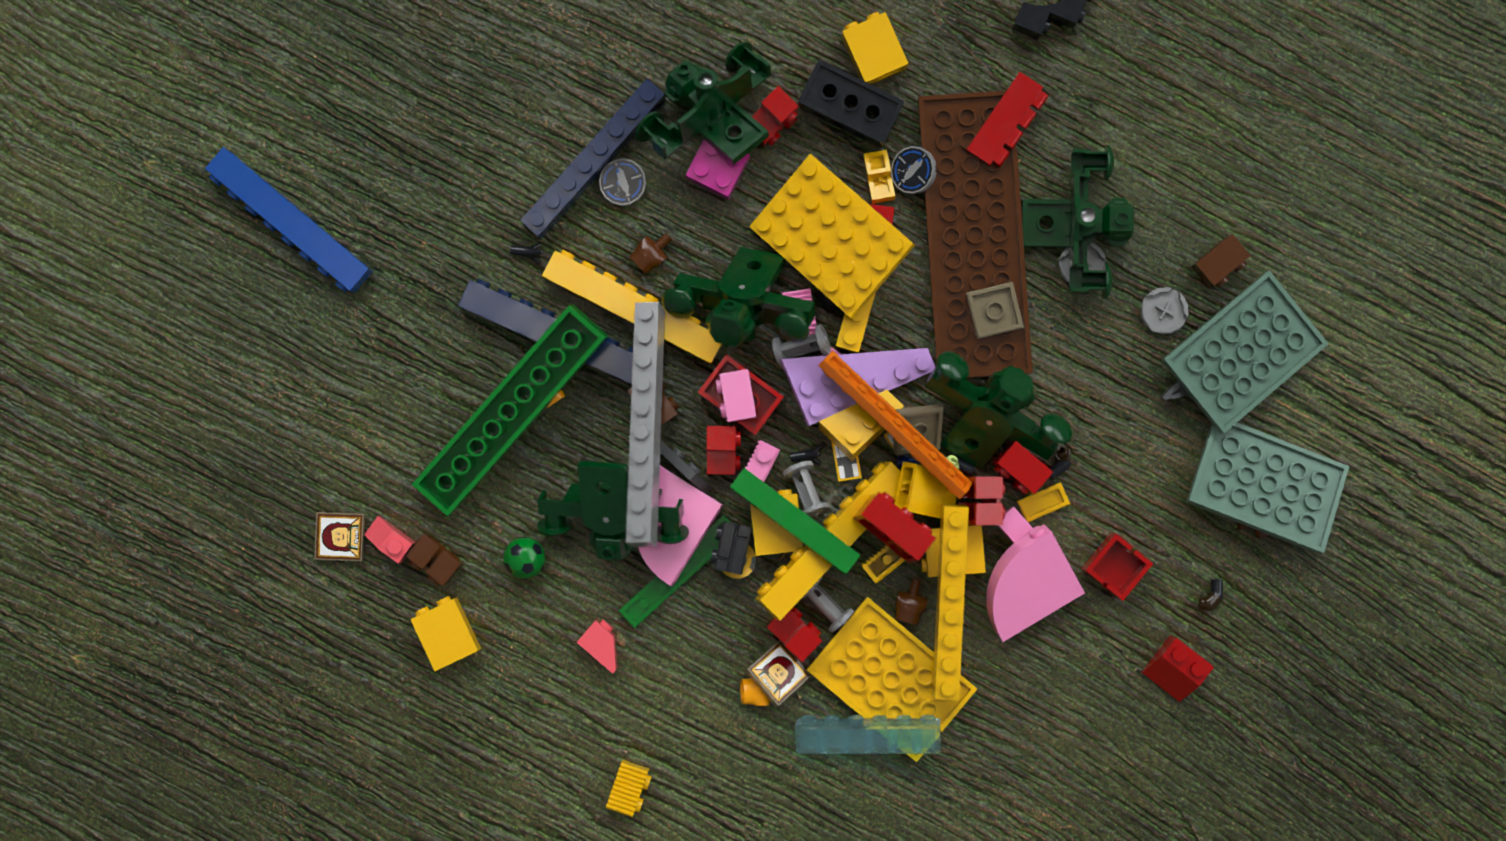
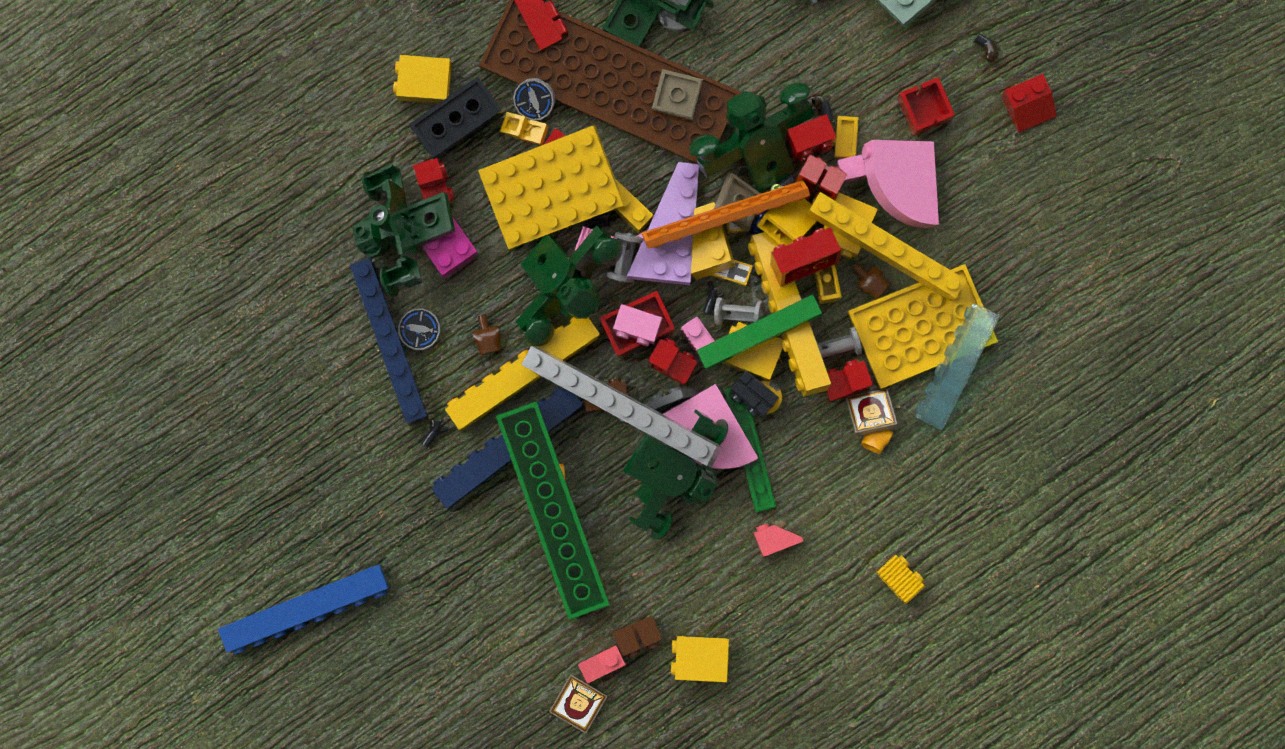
camera: 60 degrees left, 5 degrees down
green piece [503,536,546,579] -> none

